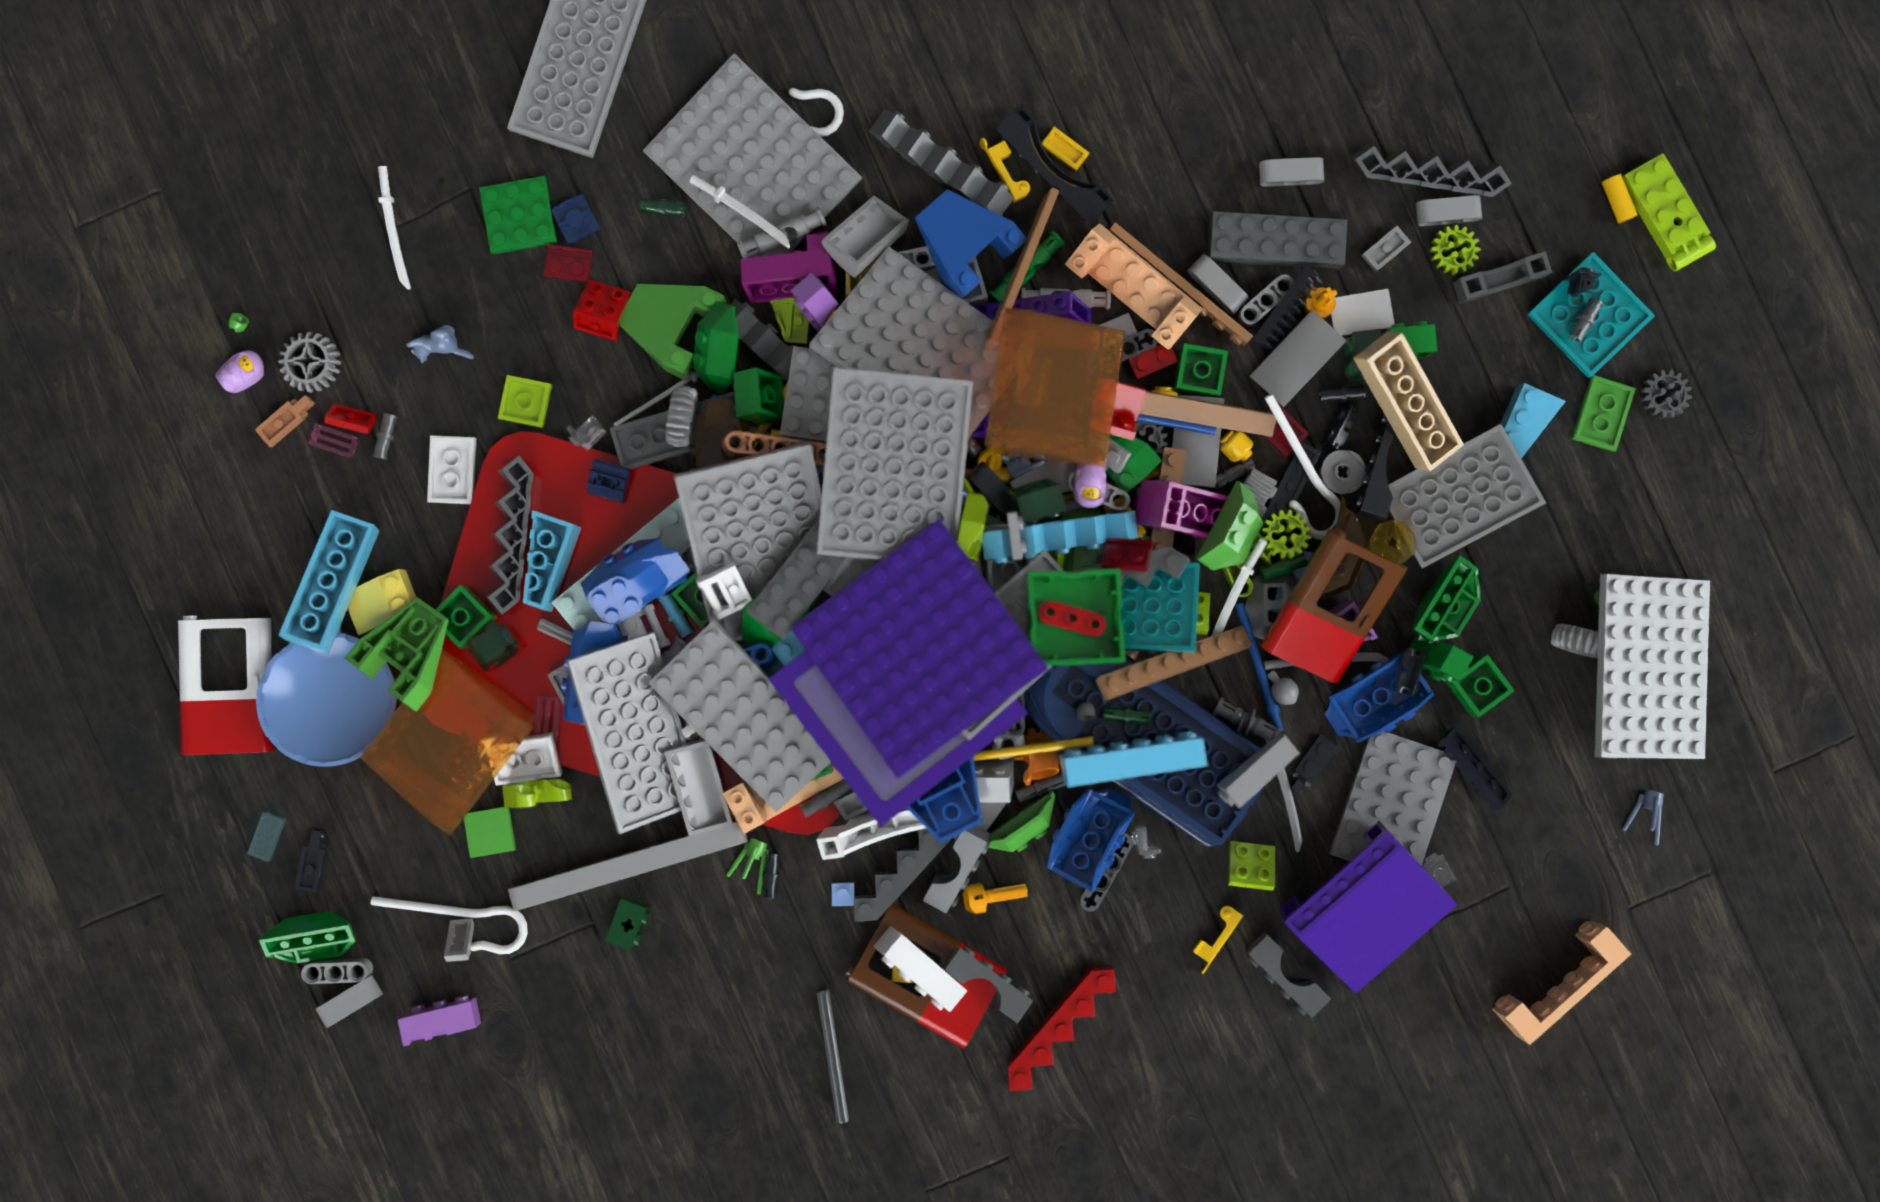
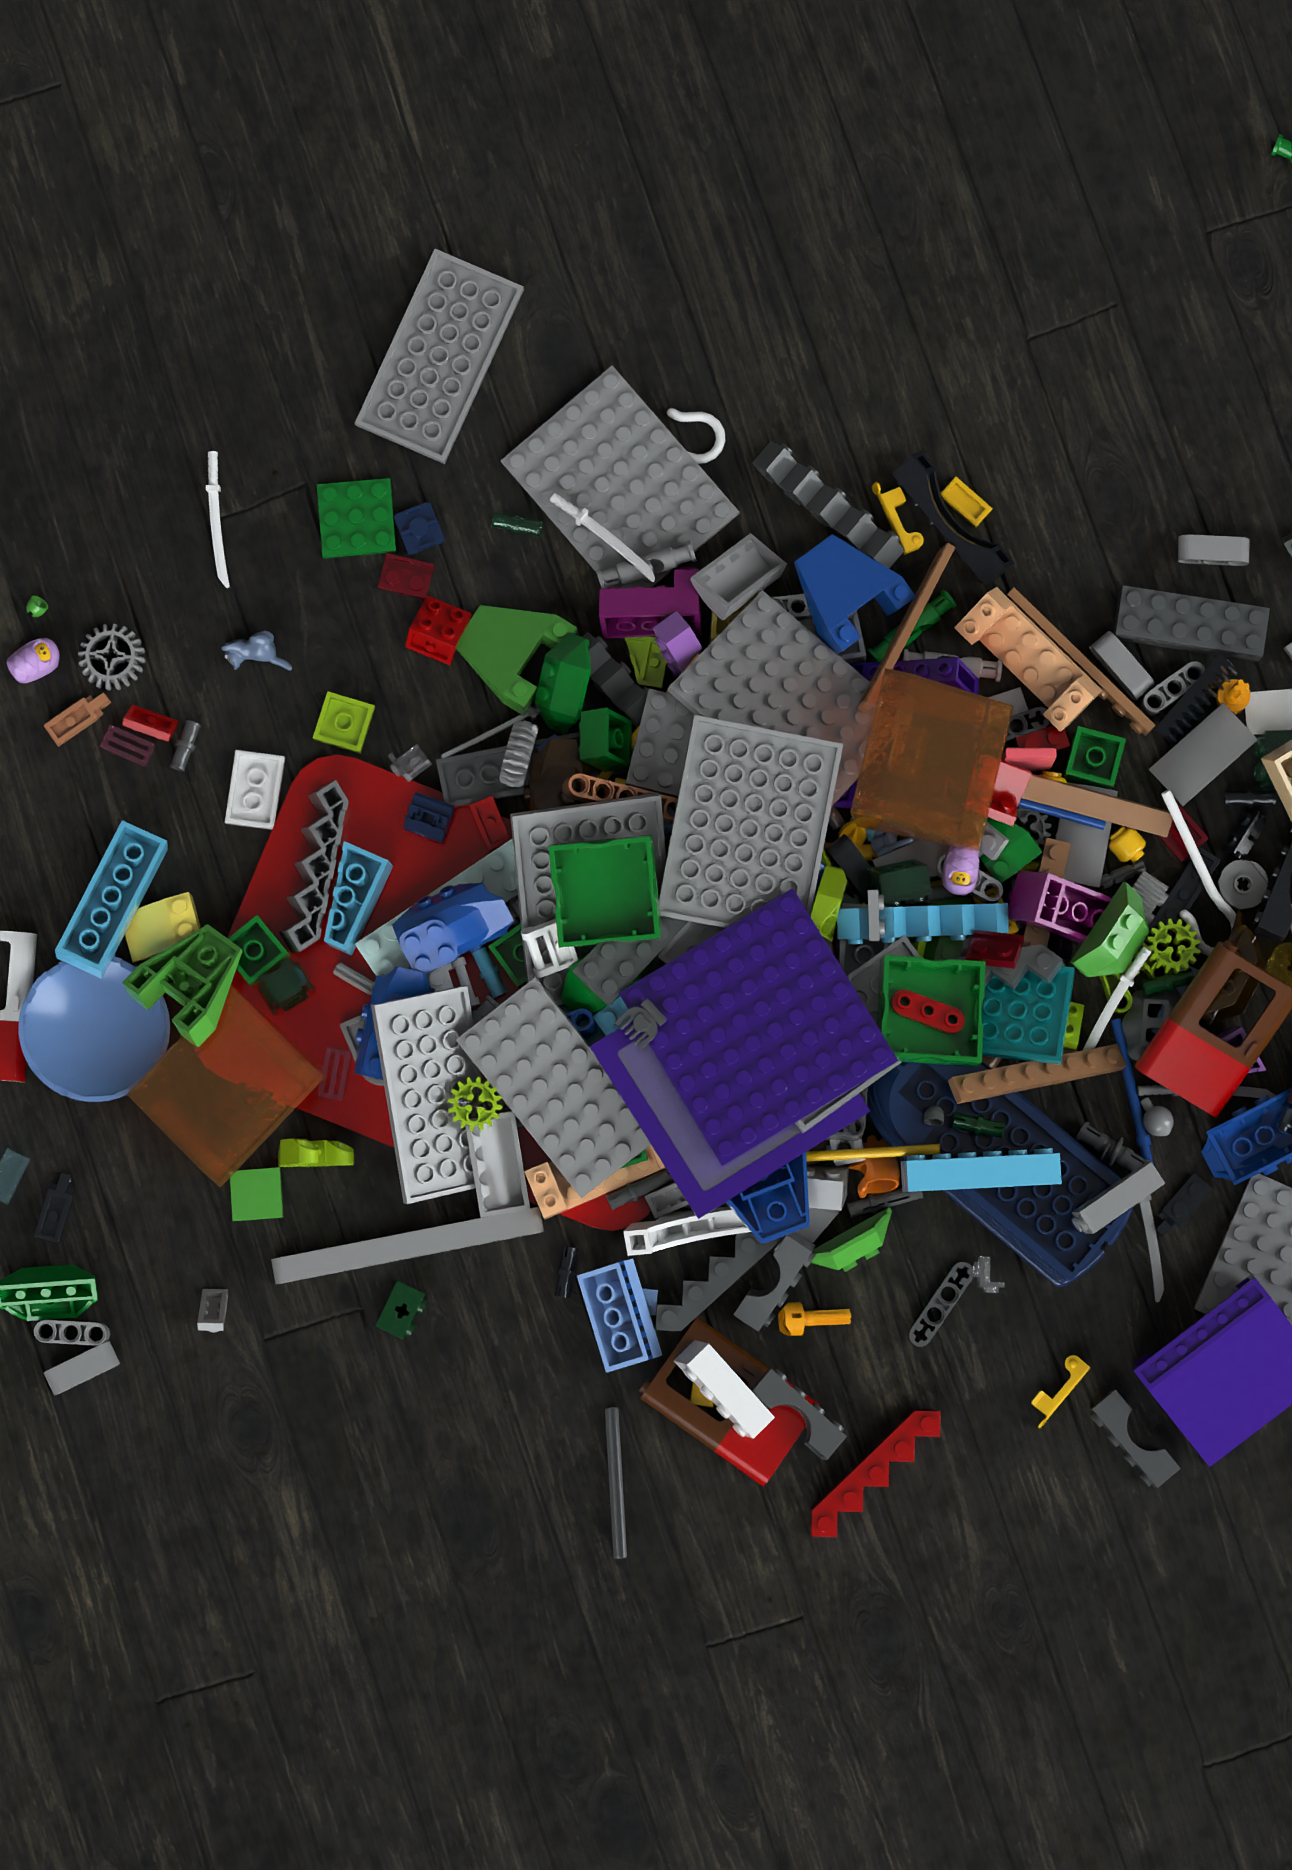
camera: 10 degrees right, 5 degrees down
white piece [371,896,528,954] -> none
medium lavender wedge [398,995,481,1046] -> none
white tile [485,733,562,785] -> none
bright green plant [727,838,769,894] -> none
blue slope [1047,788,1135,893] -> none
lime plate [1228,841,1275,891] -> none
none -> lime gear [447,1077,502,1132]
none -> red plate [469,795,511,851]
none -> green tile [548,834,662,948]
none -> light blue brick [577,1259,662,1373]
none -> dark grey piece [615,998,667,1051]
none -> coral tile [1001,748,1056,773]

